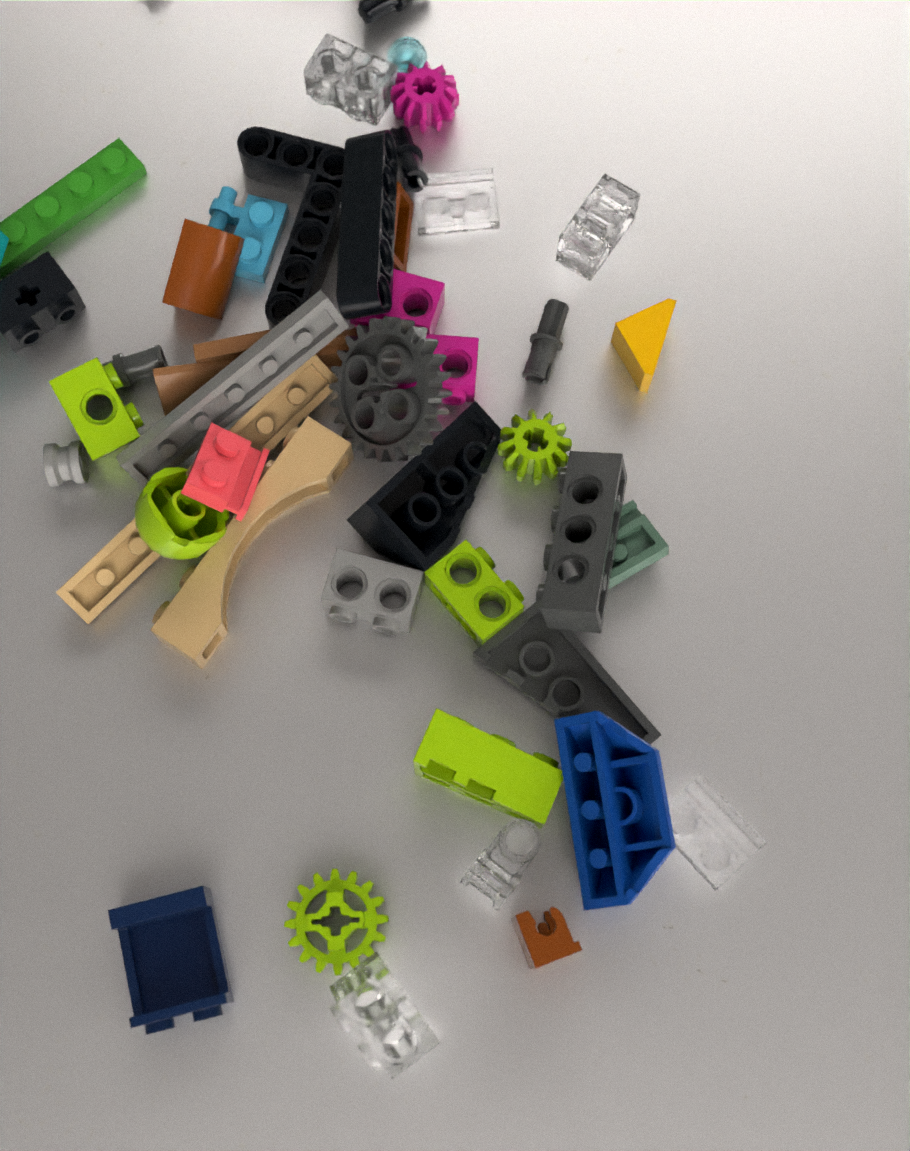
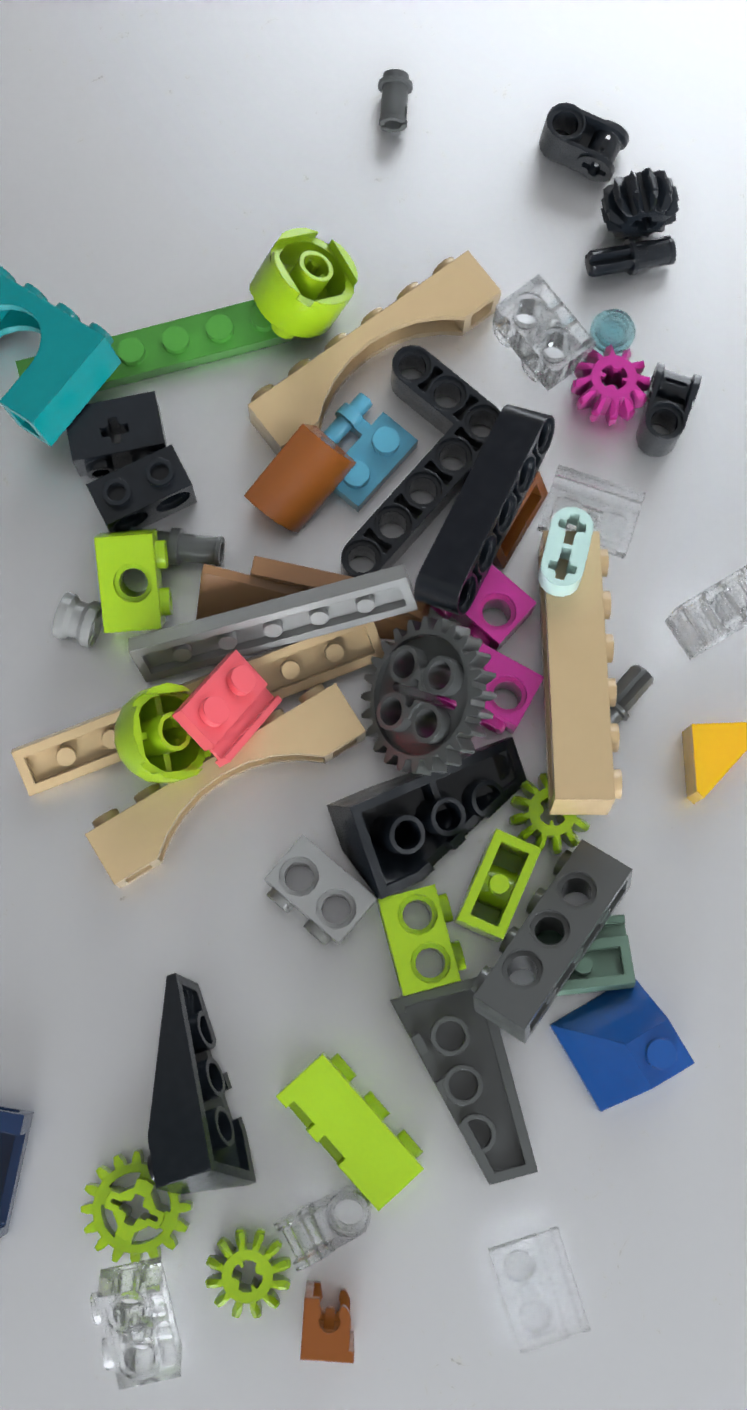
camera: 20 degrees right, 5 degrees up
black axle [389,126,428,193] -> none
blue wedge [554,711,676,910] -> none
none -> black brick [86,444,197,532]
none -> black wedge [147,973,256,1194]
none -> lime gear [205,1227,291,1319]
none -> tan arch [248,251,502,455]
none -> lime brick [249,228,358,339]
none -> lime brick [453,828,542,942]
none -> light aqua beam [538,507,593,597]
none -> tan brick [538,531,622,815]
none -> blue slope [549,979,694,1112]
none -> black piece [636,362,702,457]

